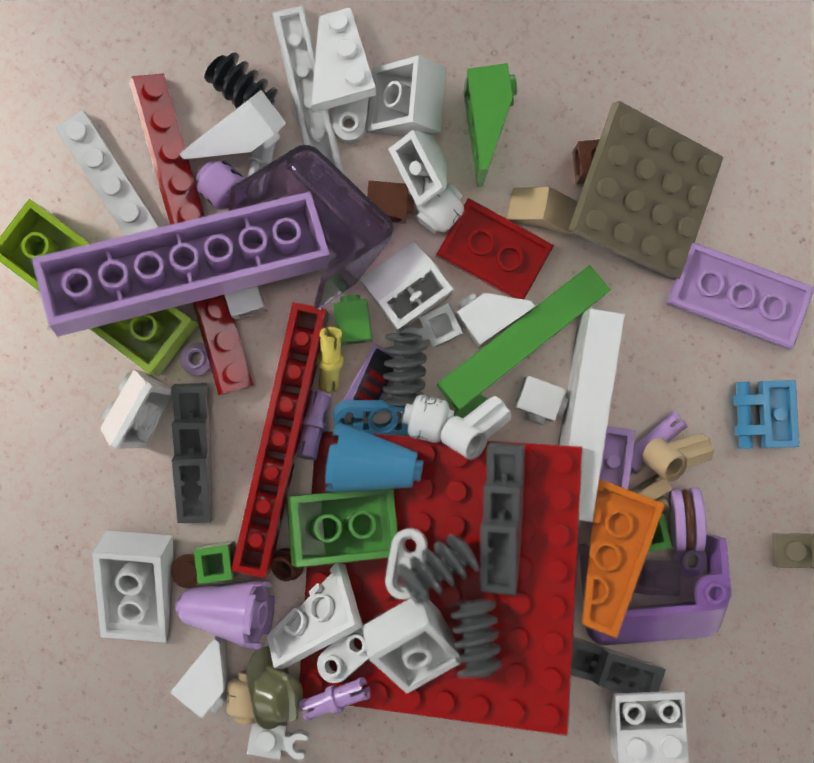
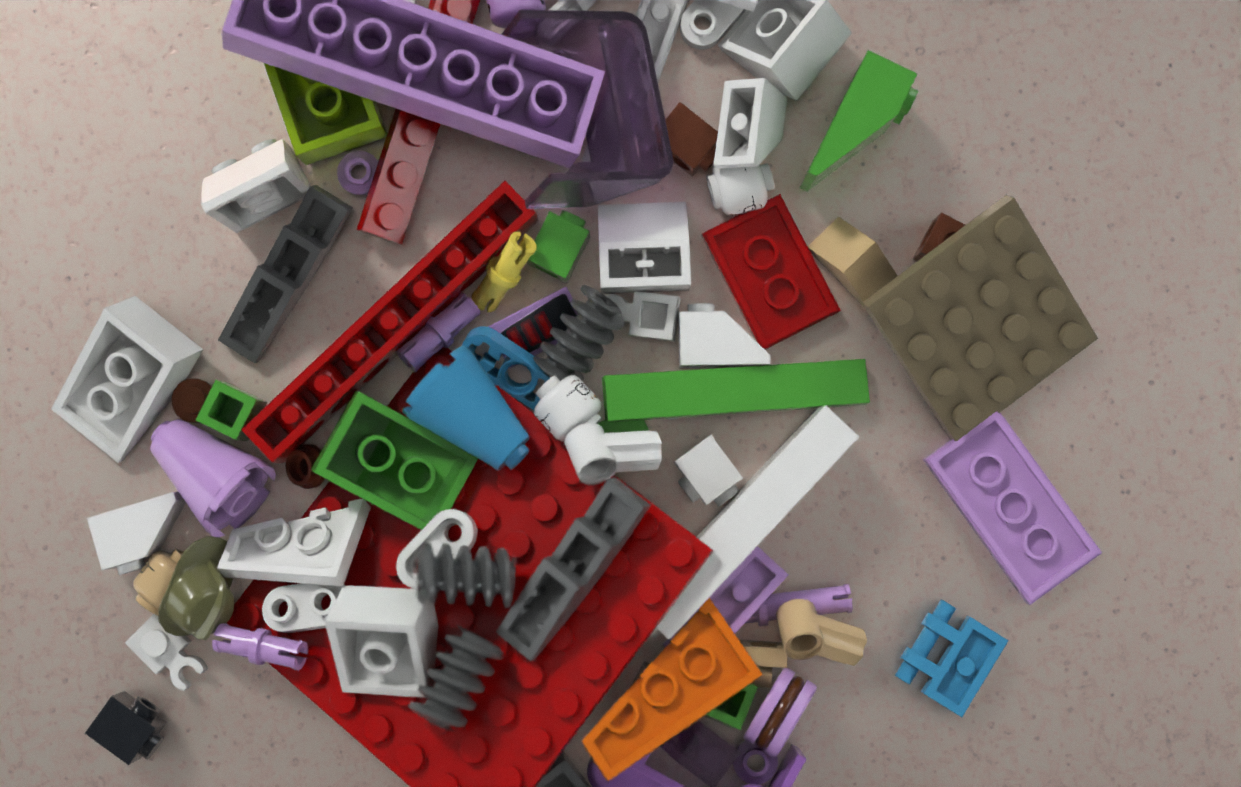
camera: 35 degrees right, 0 degrees up
white brick [224,285,268,321] -> none

